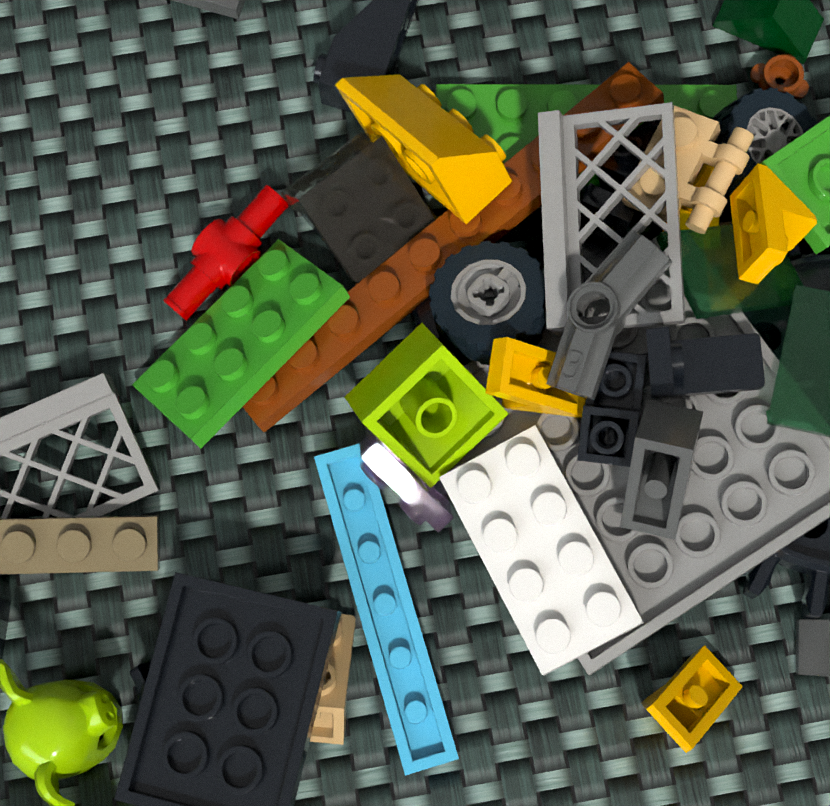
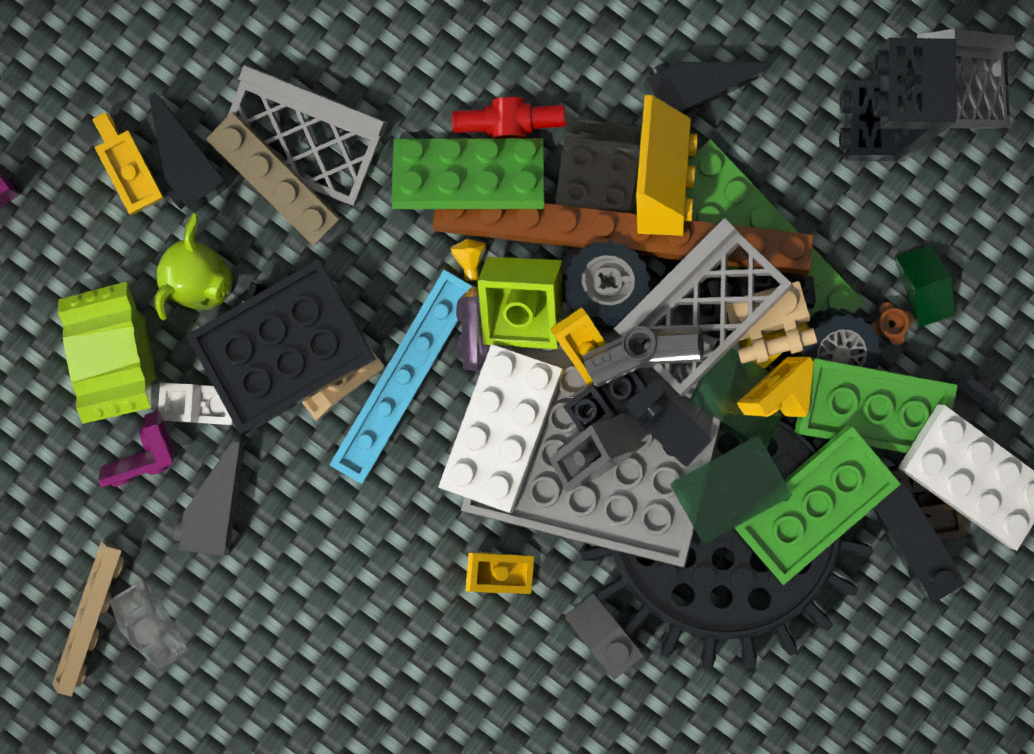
camera: 45 degrees right, 10 degrees up
none -> yellow rock [451,239,486,281]

